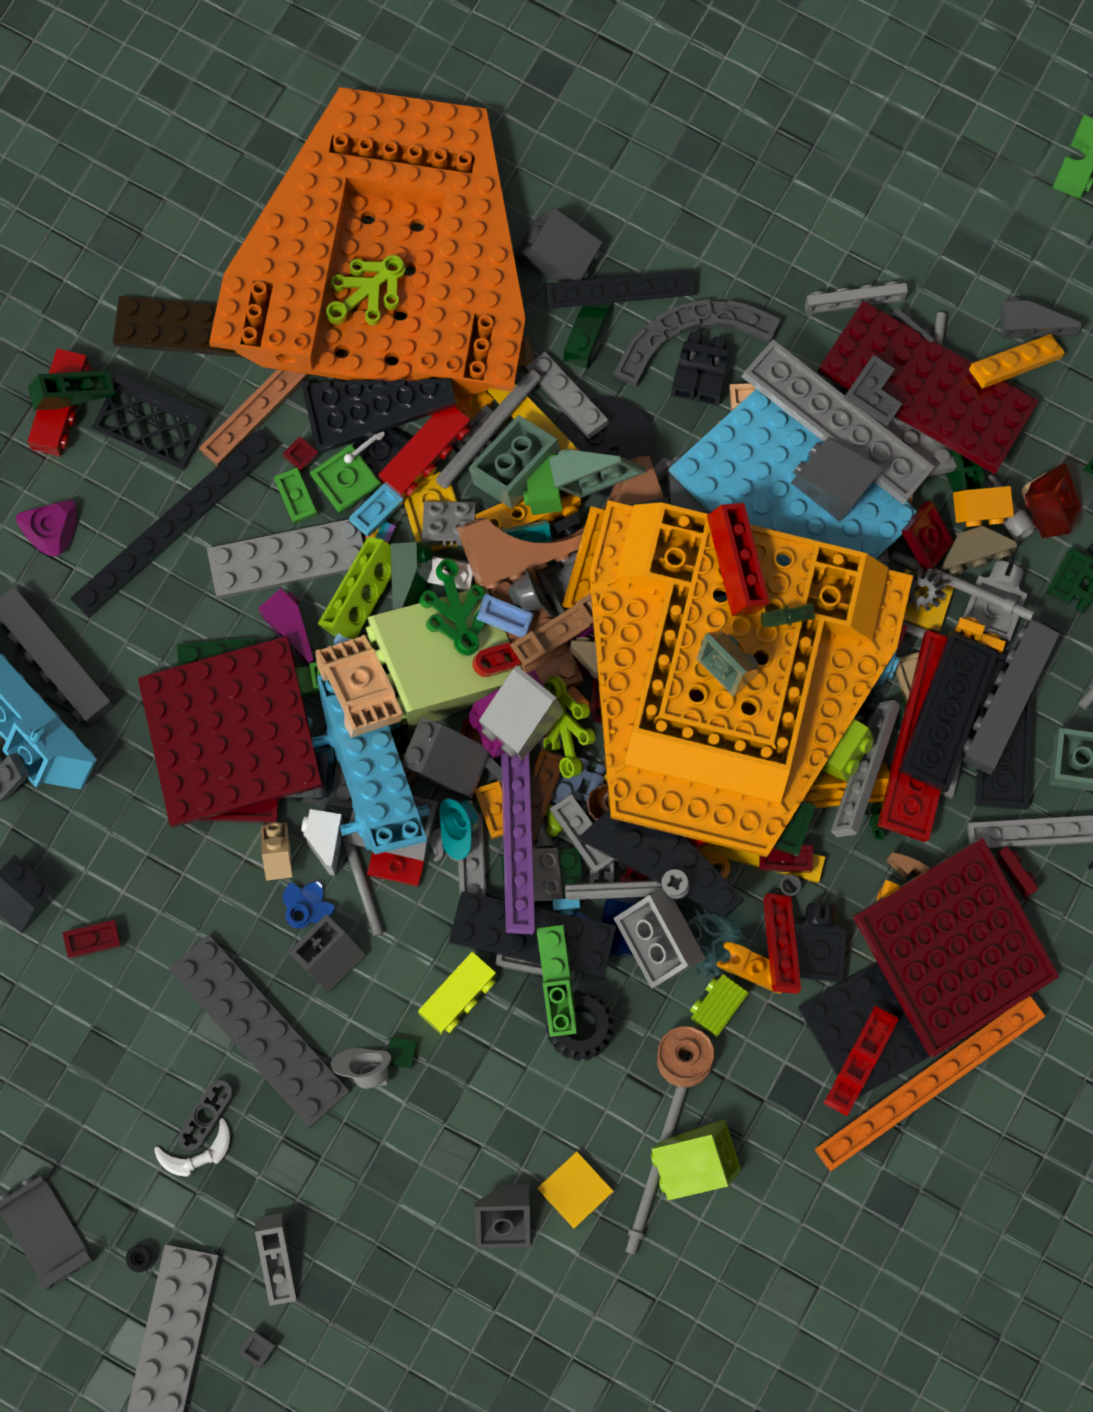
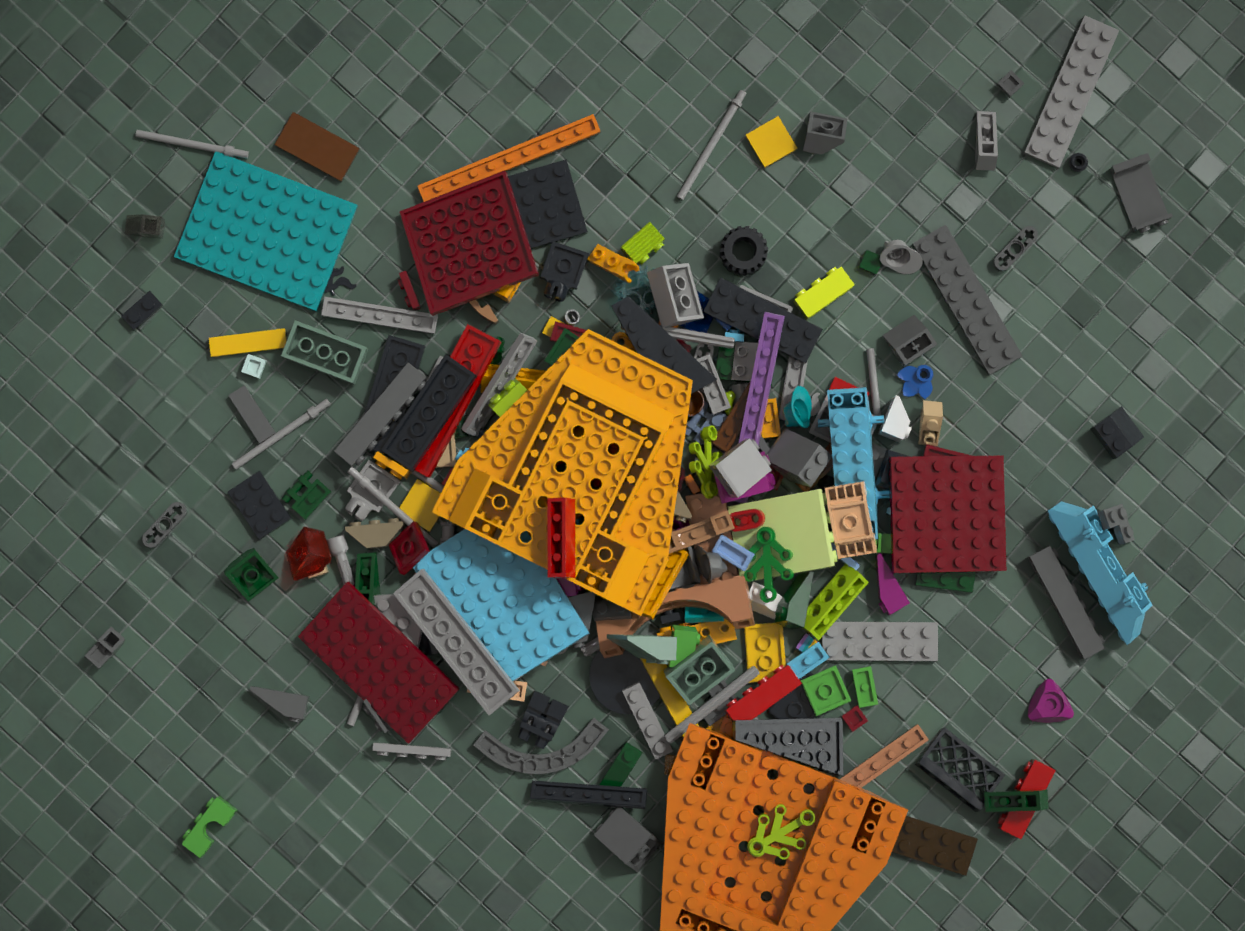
camera: 170 degrees left, 10 degrees up
dark red plate [62,920,121,960] -> none
black plate [70,429,277,618] -> none
white piece [154,1119,230,1177] -> none
white hinge [344,432,384,463] -> none
light grey hinge [422,501,475,546] -> none
bright green slope [536,924,577,1037] -> none
lime slope [651,1120,741,1201] -> none
nougat wheel [657,1026,714,1087] -> none
light grey wheel [661,869,690,899] -> none
sand green slope [696,631,759,697] -> none
clear green axle [760,603,815,628] -> none
red plate [763,893,801,994] -> none
dark grey slope [791,438,883,522] -> none
red slope [824,1006,899,1116] -> none
dark grey plate [844,355,902,427] -> none
dark grey gear [907,567,947,611] -> none
light orange brick [953,486,1014,527] -> none
light orange plate [969,334,1065,389] -> none

